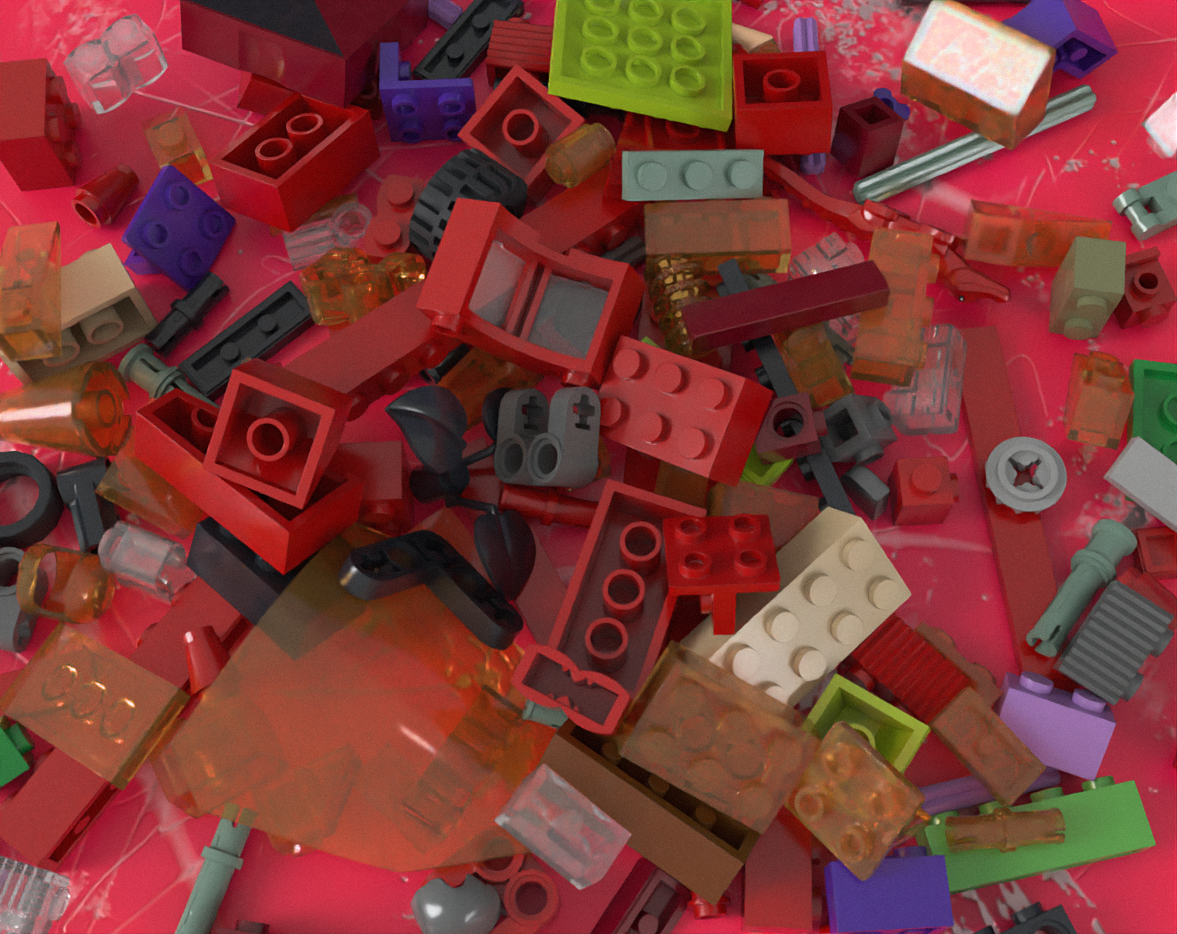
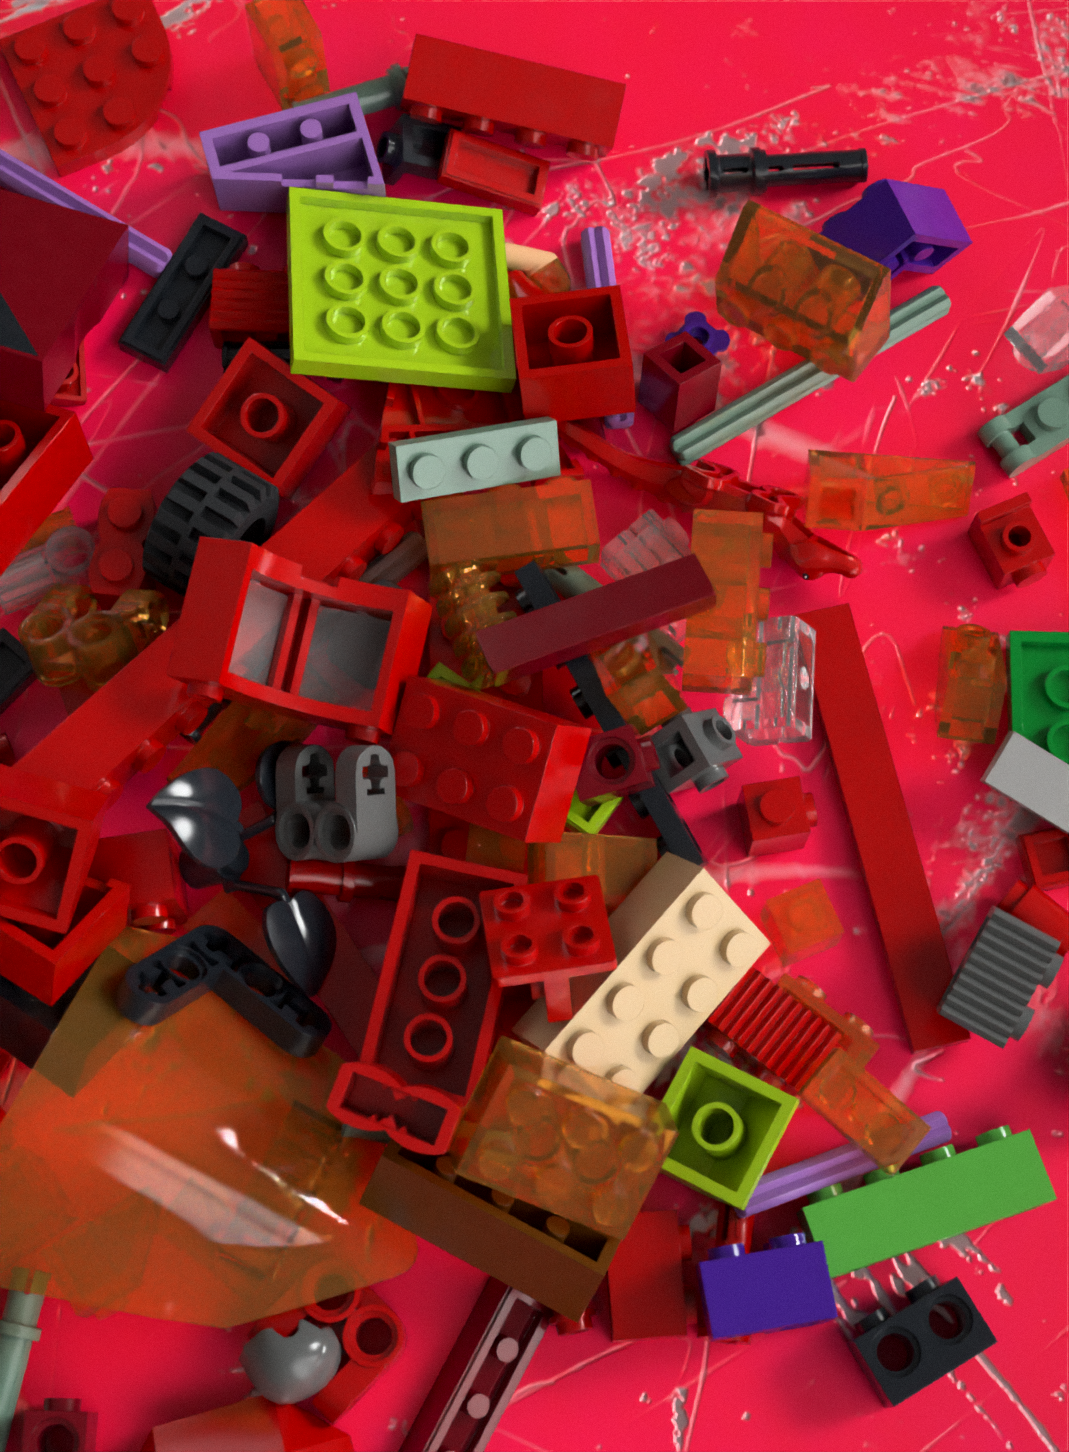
camera: 10 degrees left, 5 degrees up
dark purple bracket [379,42,477,144] -> none
clear brick [494,764,632,890] -> none
clear orange brick [545,123,616,188] -> none
clear orange bracket [784,721,932,881] -> none
dark grey tile [840,465,890,521] -> none
clear orange pin [945,807,1066,853] -> none
light grey gear [984,437,1067,514] -> none
medium lavender brick [986,671,1116,781] -> none
sand green pin [1026,519,1137,657] -> none
olive brick [1049,236,1126,340] -> none
none -> clear orange brick [760,878,845,968]

